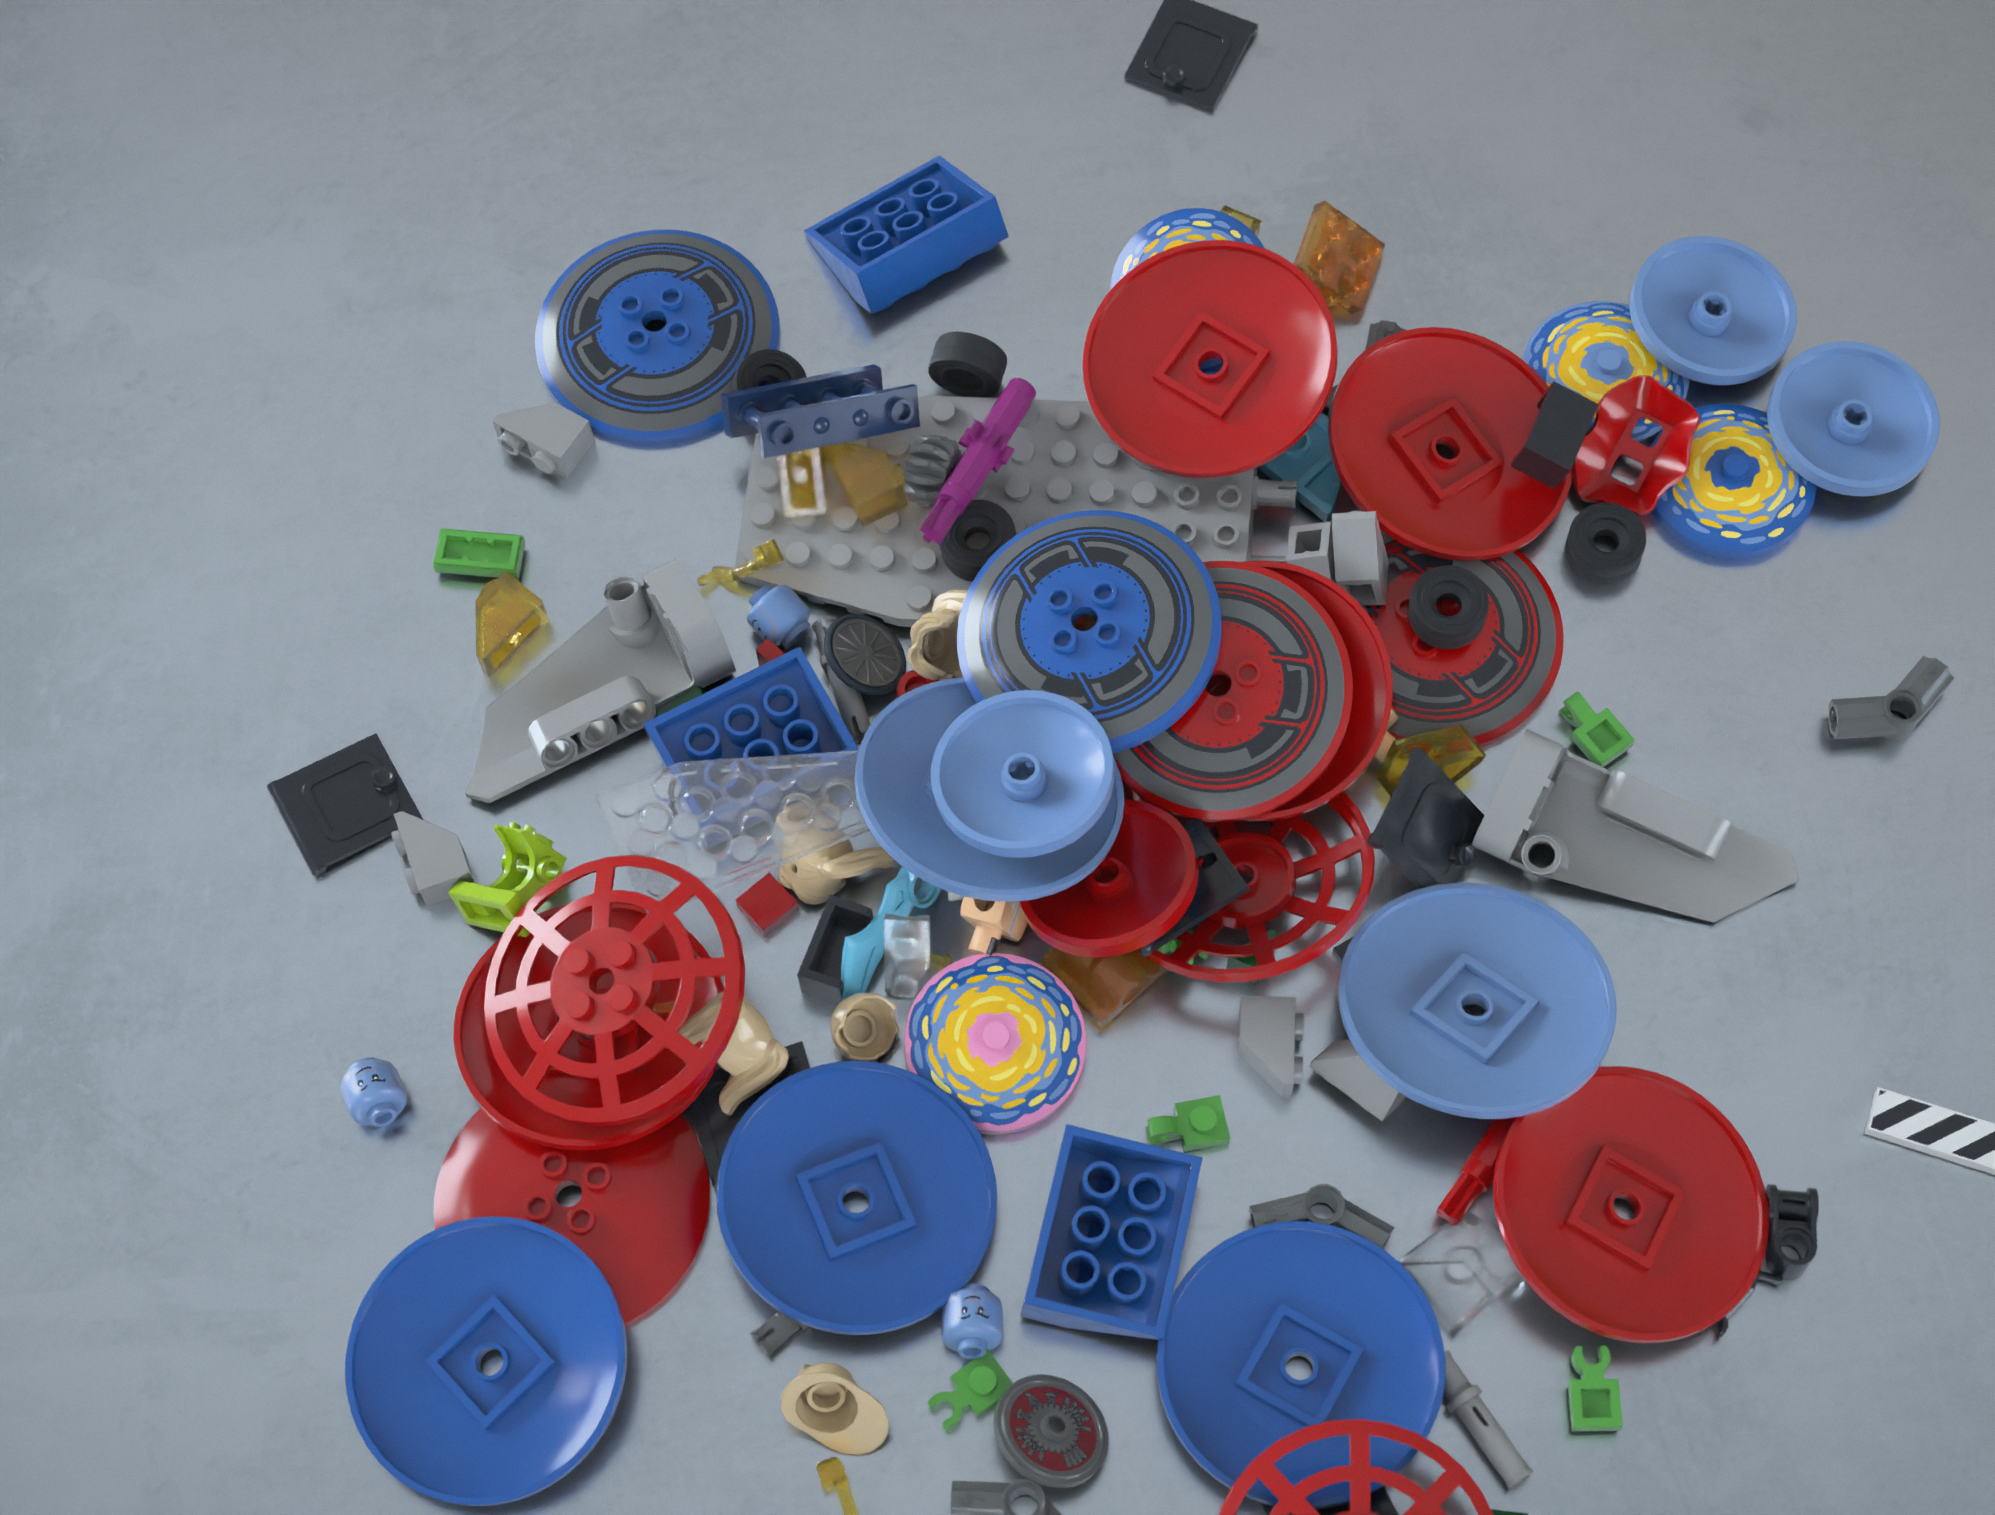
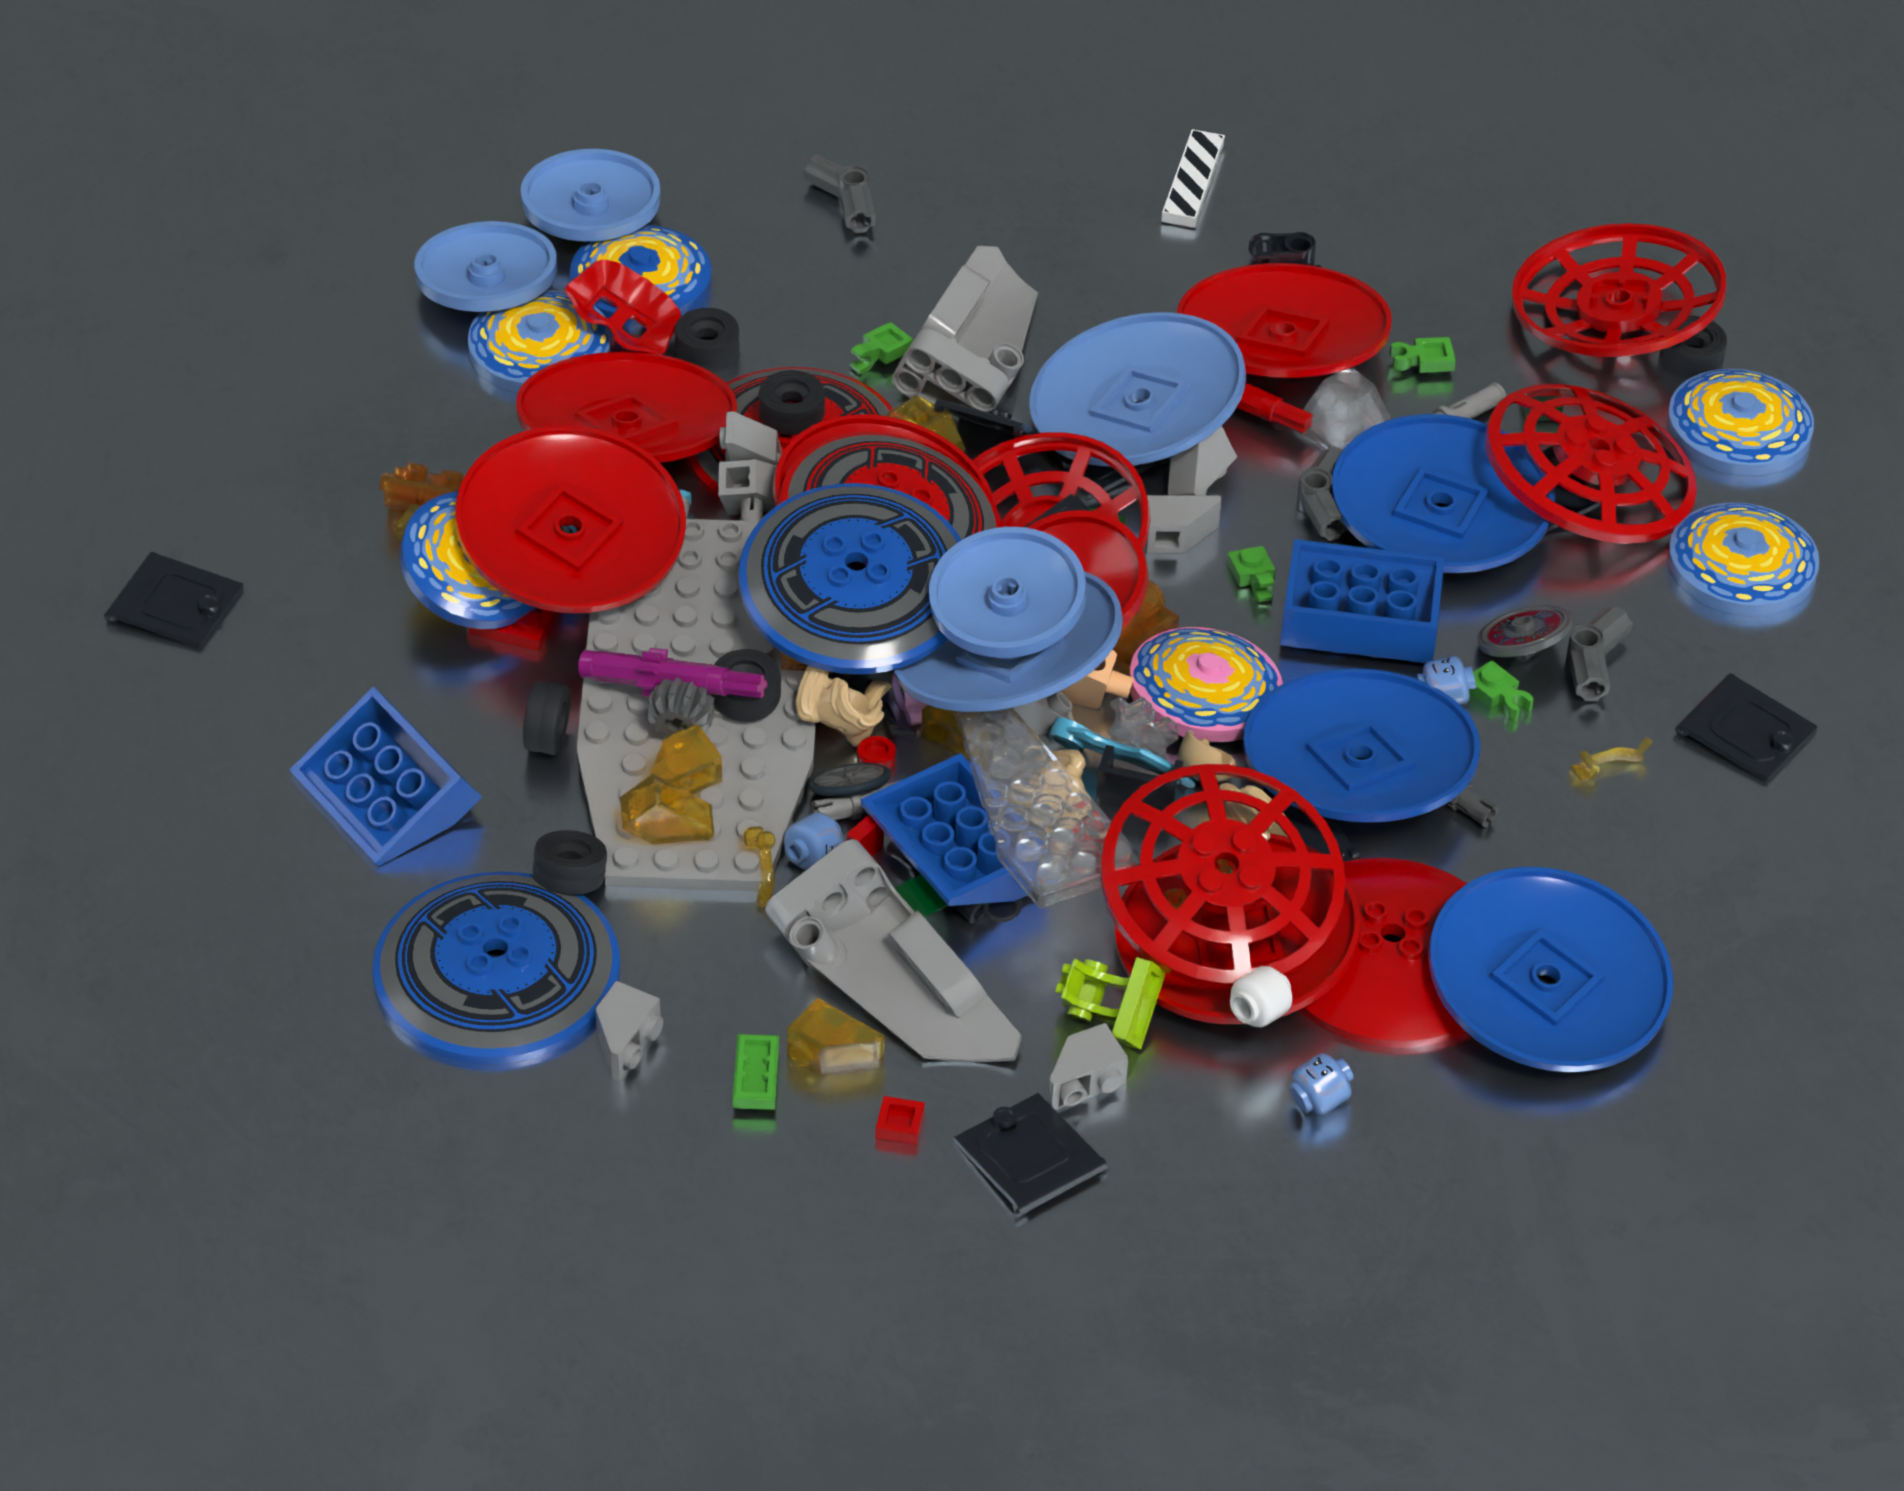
camera: 100 degrees left, 20 degrees down
dark blue fence [721,364,920,458] -> none
tan piece [781,1363,889,1455] -> none
black panel [1511,381,1599,489] -> none
none -> red tile [875,1096,925,1145]
none -> white head [1230,966,1292,1028]

